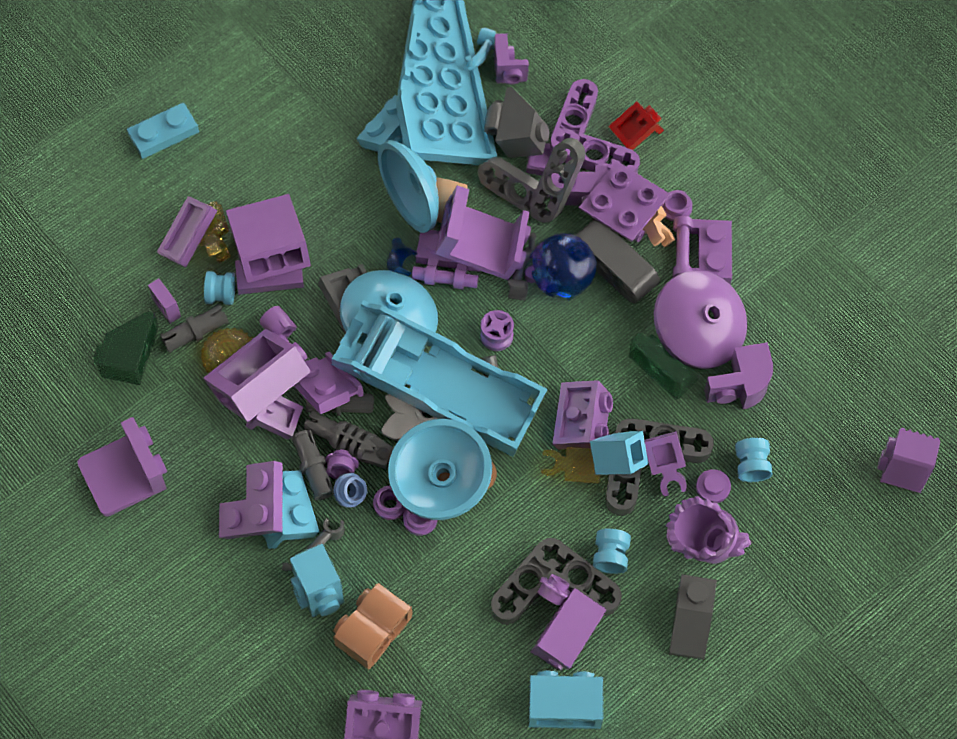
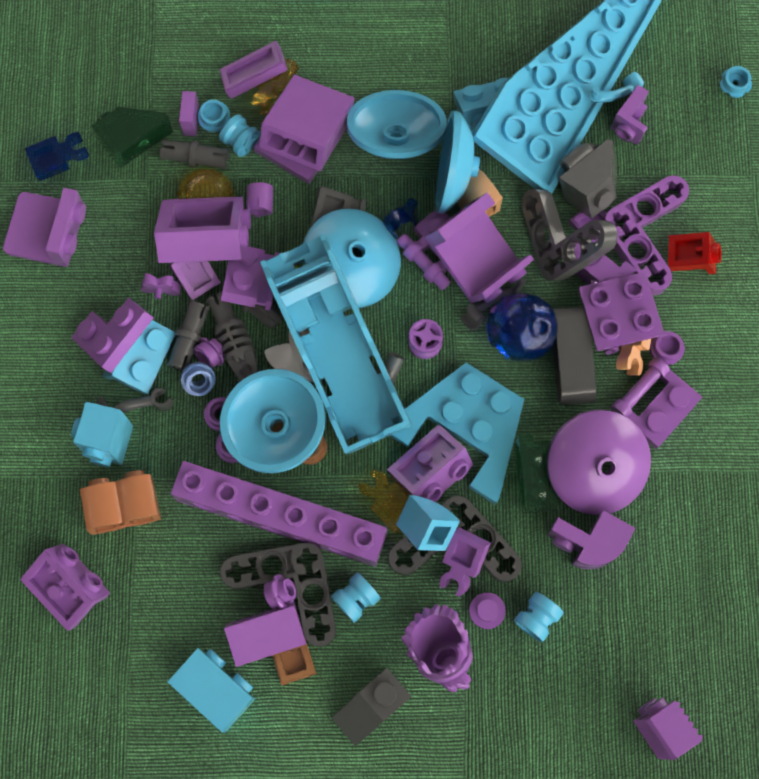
camera: 40 degrees right, 10 degrees up
none -> clear blue plate [24,132,90,182]
none -> medium lavender piece [141,273,181,299]
none -> medium lavender brick [171,461,387,567]
none -> medium azure plate [197,100,231,133]
none -> medium nougat tile [272,639,317,686]
none -> medium azure dish [347,90,447,159]
none -> medium azure wing [390,363,524,505]

